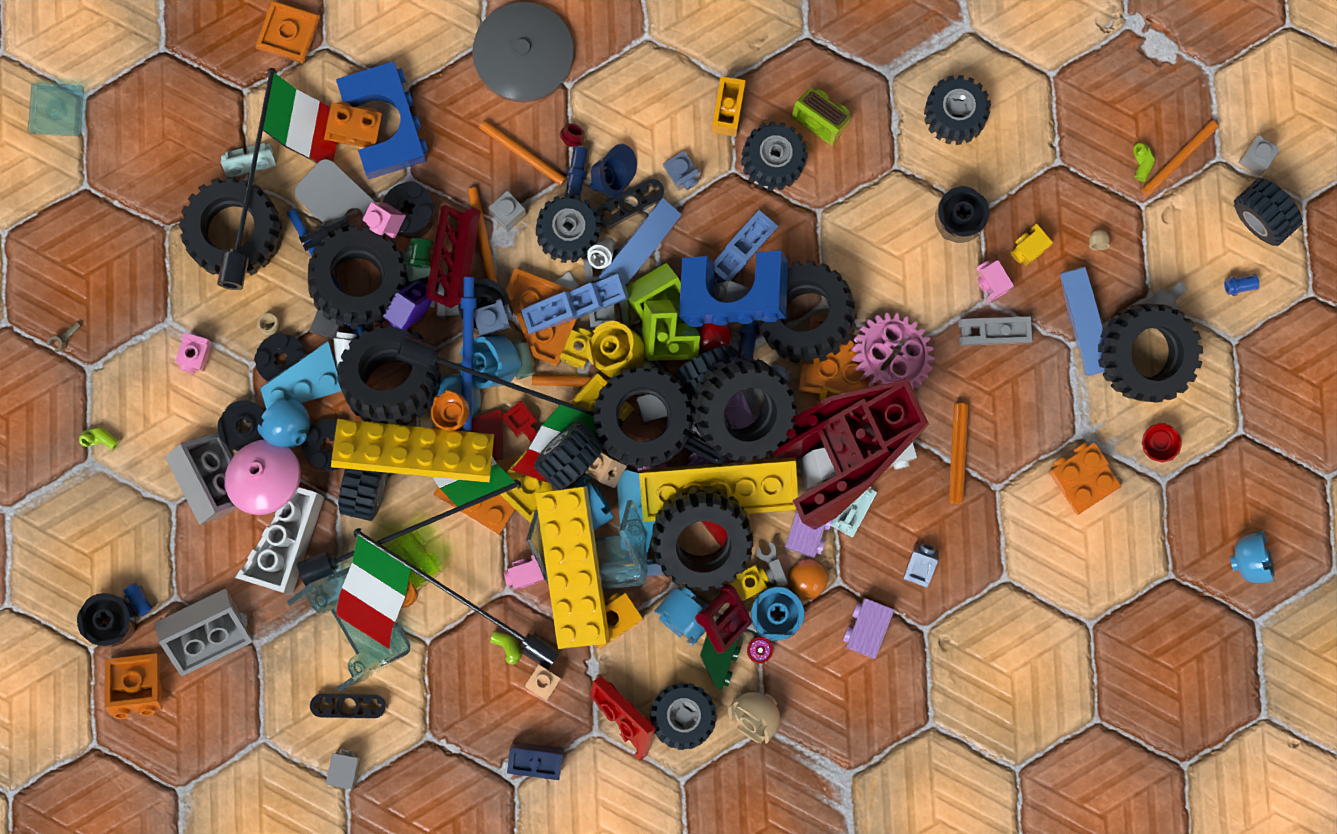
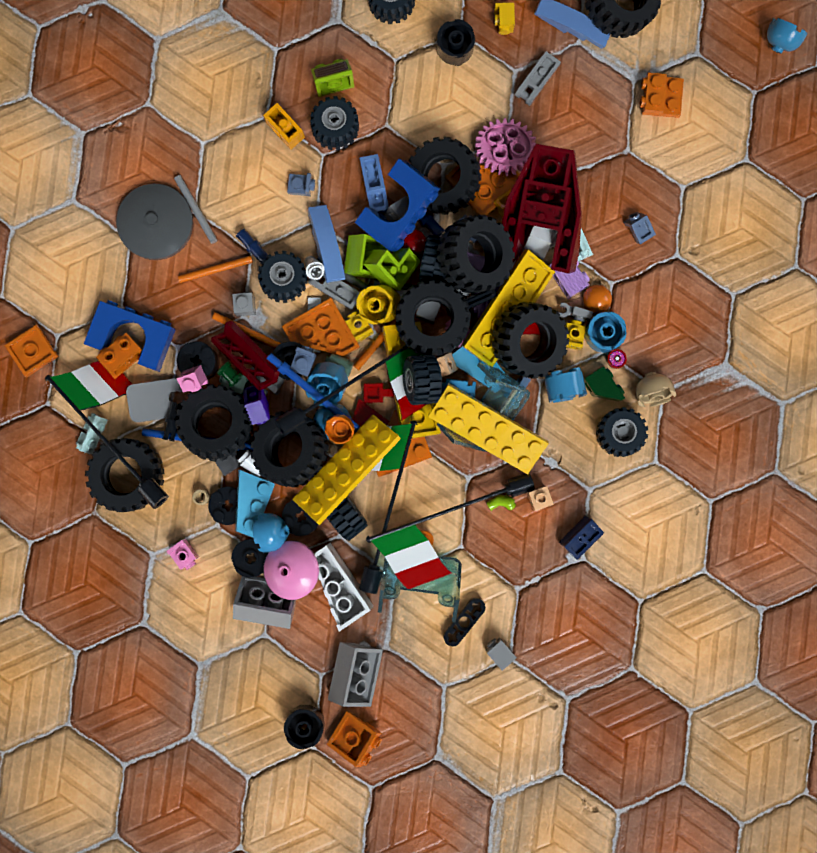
camera: 50 degrees left, 5 degrees up
dark tan hand [47,322,81,352] -> none
lime arm [79,427,120,451] -> none
blue pin [123,582,153,617] -> none
clear neon green brick [386,531,443,591] -> none
bright pink brick [503,554,545,591] -> none
medium blue slope [521,274,630,334] -> none
dark red plate [560,124,585,147] -> none
dark blue piece [589,144,637,198] -> none
red wing [590,676,655,761] -> none
black beam [596,179,664,228] -> none
light orange brick [597,592,643,649] -> none
dark red plate [695,584,752,653] -> none
lavender brick [843,598,894,659] -> none
orange axle [949,403,968,504] -> none
bright pink brick [976,260,1014,303] -> none
red hair [1142,423,1182,463] -> none
none -> light grey bar [174,175,218,244]

